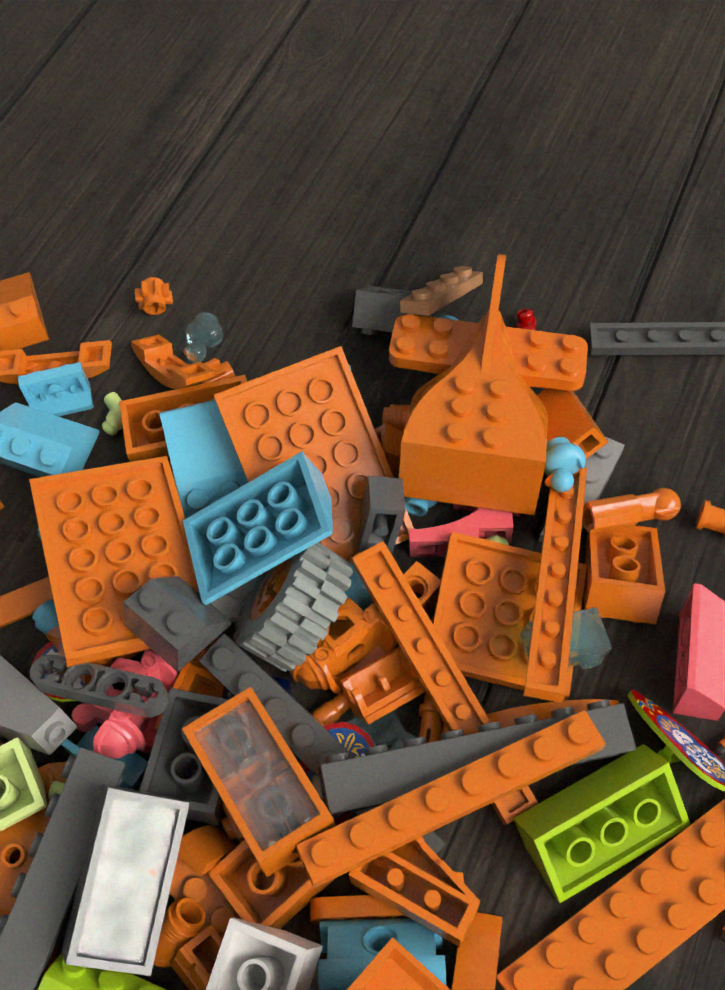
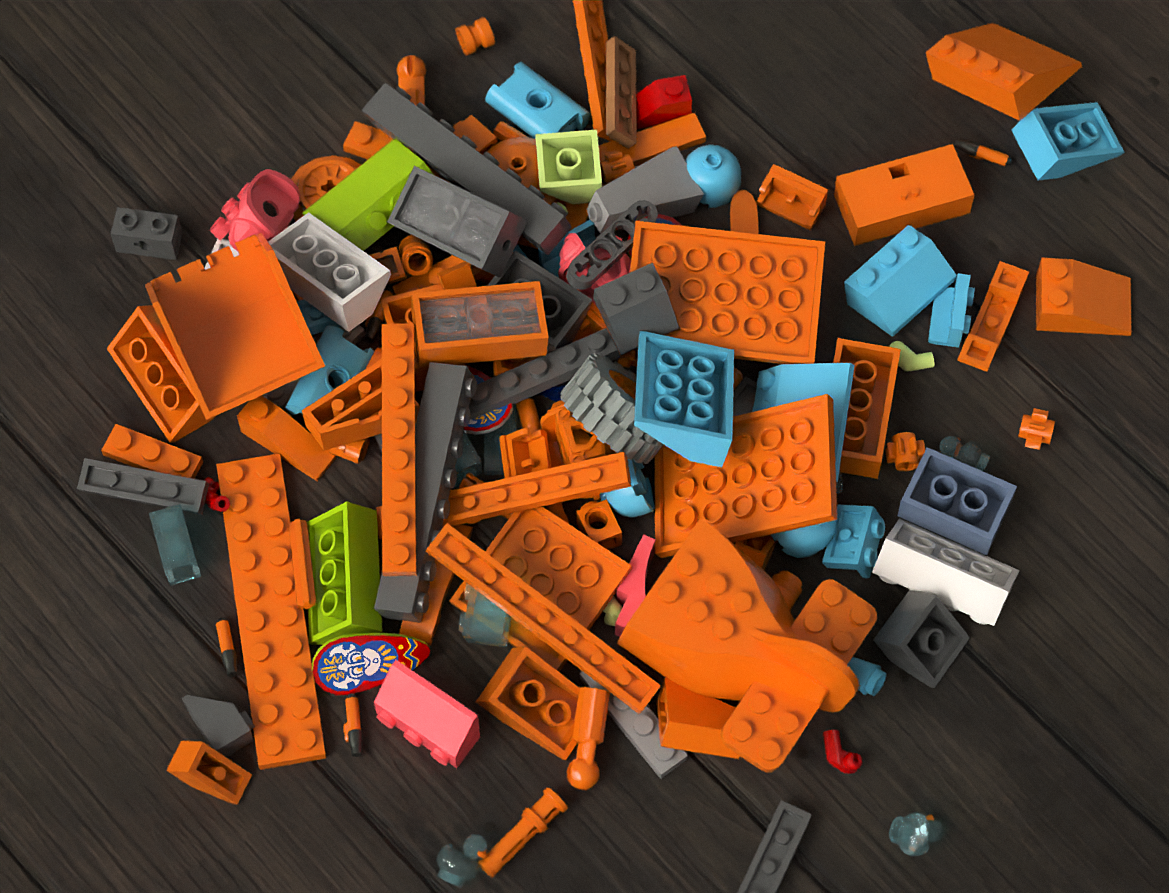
camera: 110 degrees right, 5 degrees up
orange slope [131,334,216,389] -> none
dark grey slope [358,476,406,554] -> none
medium nougat plate [400,266,483,316] -> none
medium azure animal [544,437,586,492] -> none
none -> orange axle [288,519,317,609]
none -> white slope [872,518,1020,626]
none -> clear light blue animal [889,813,944,856]
none -> sand blue brick [897,447,1017,555]

